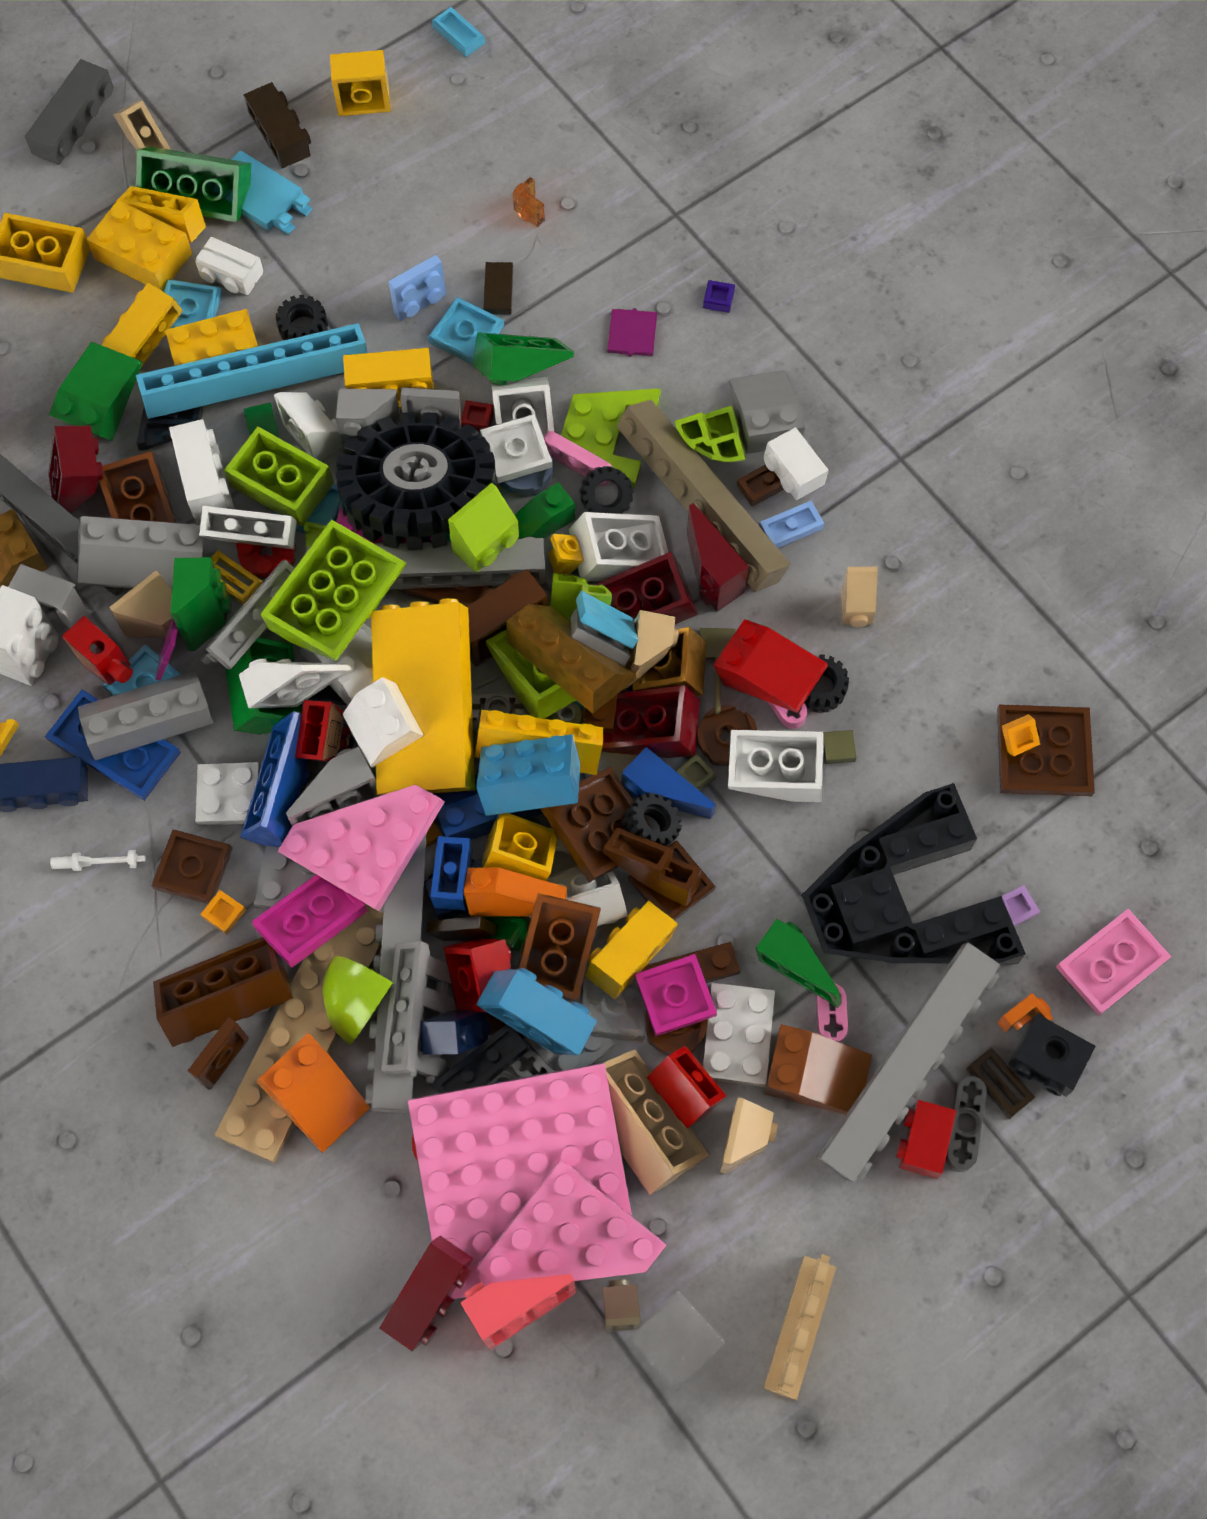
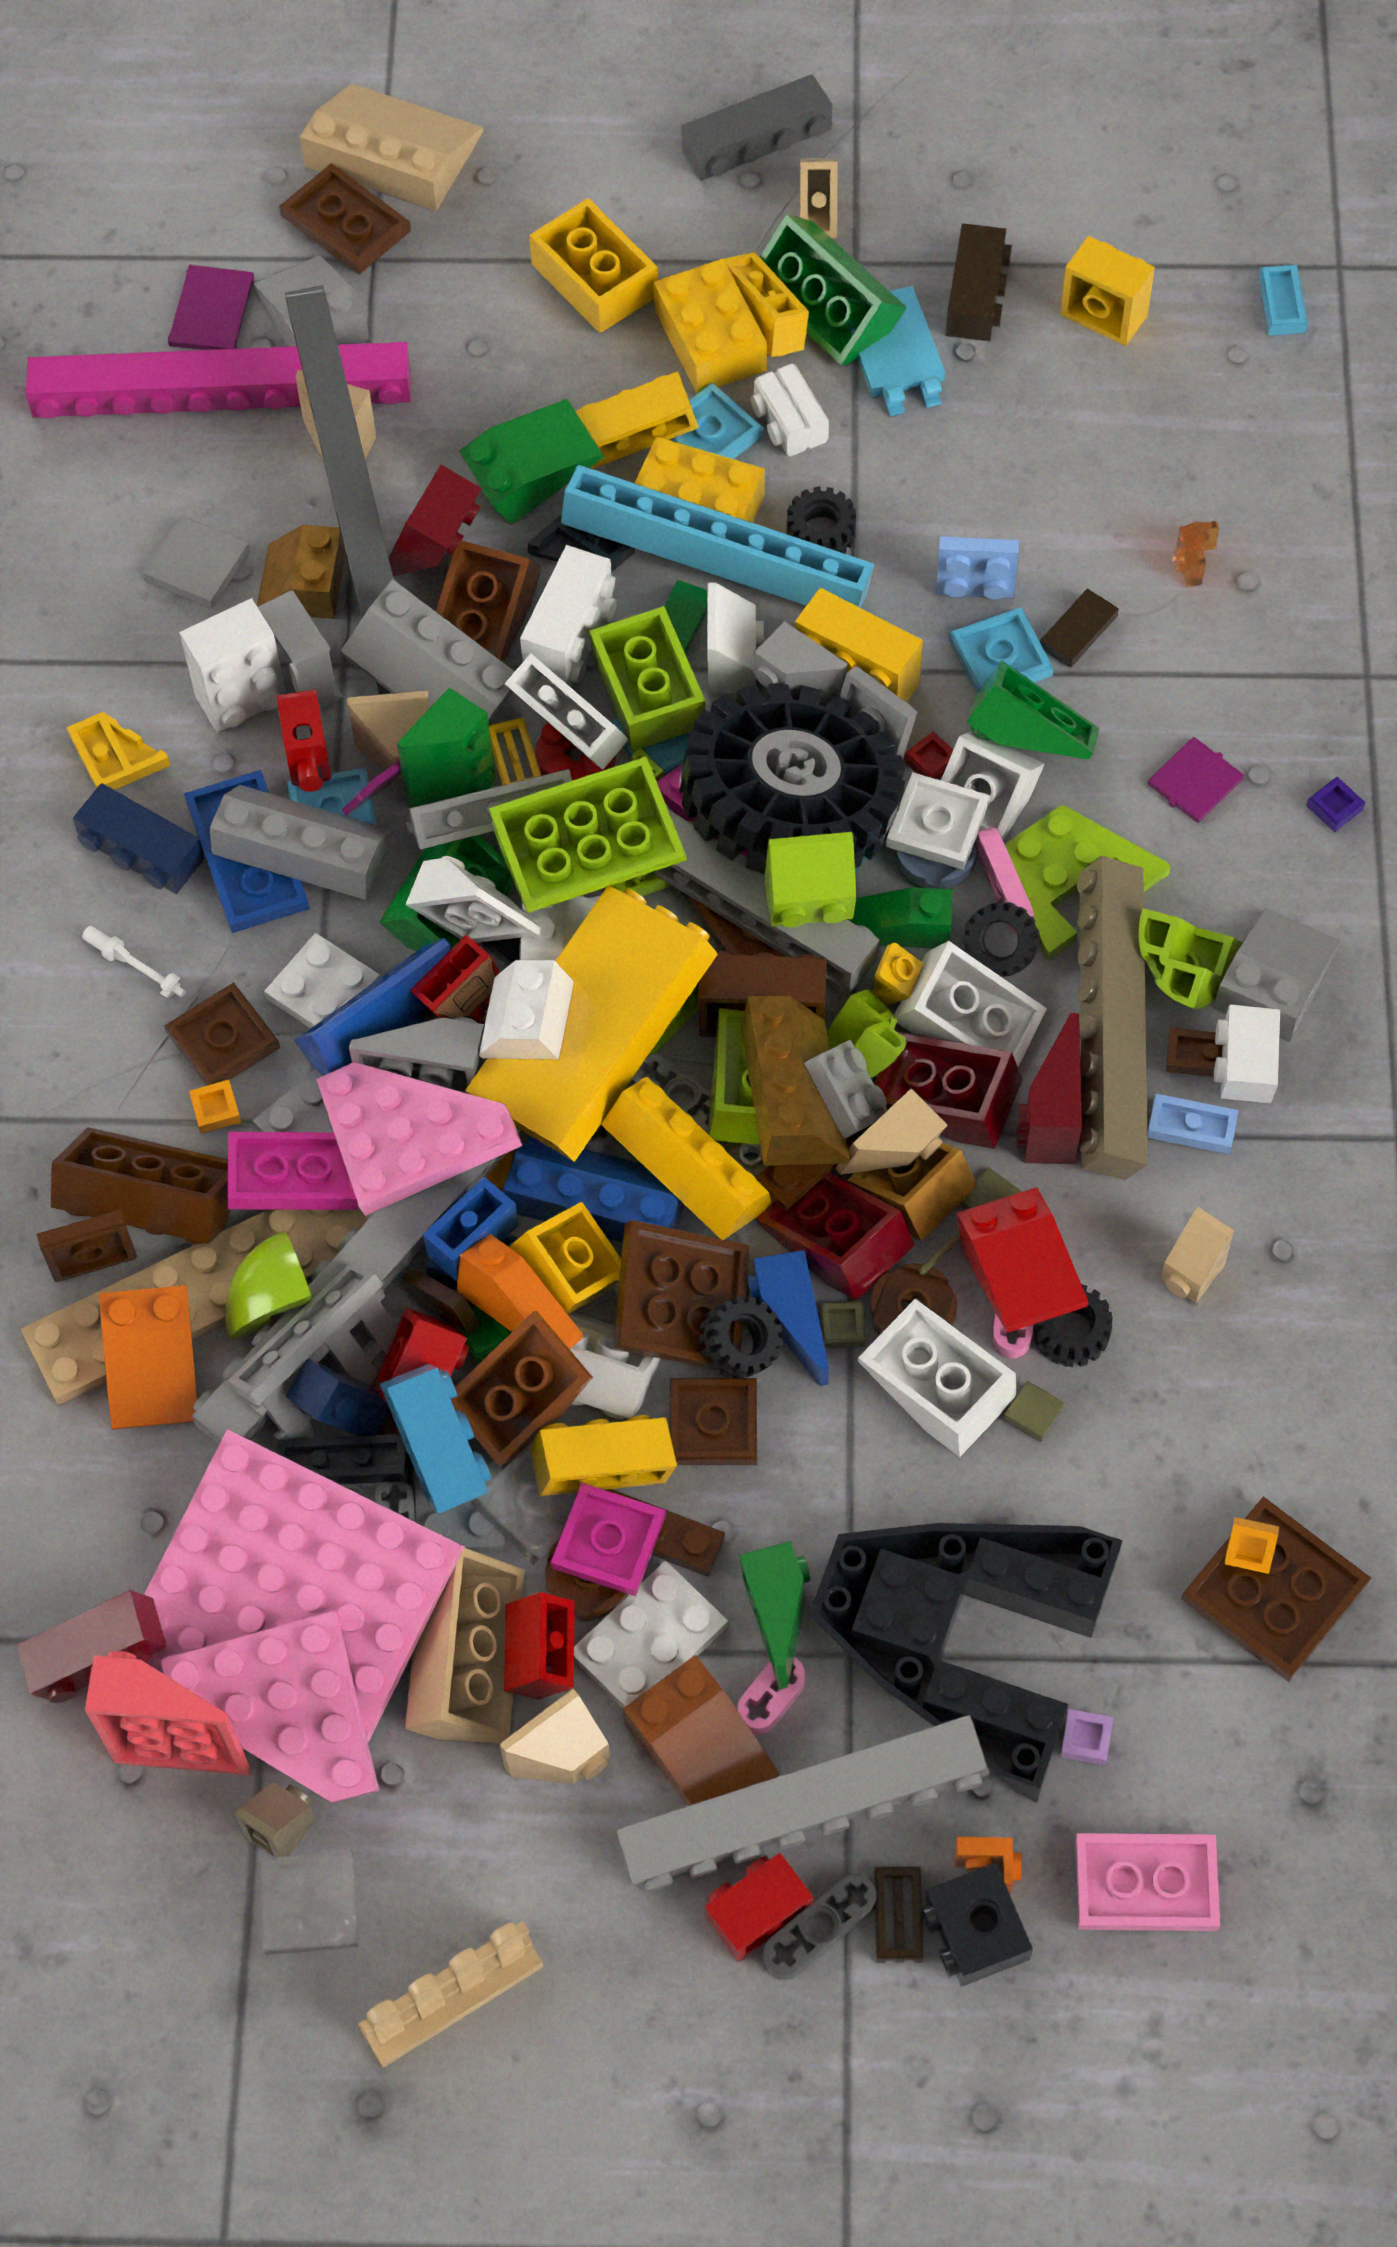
camera: 40 degrees right, 5 degrees down
dark azure brick [476,734,580,816] -> none
medium azure tile [576,590,638,649] -> none
reddish brown slope [603,827,701,906] -> none

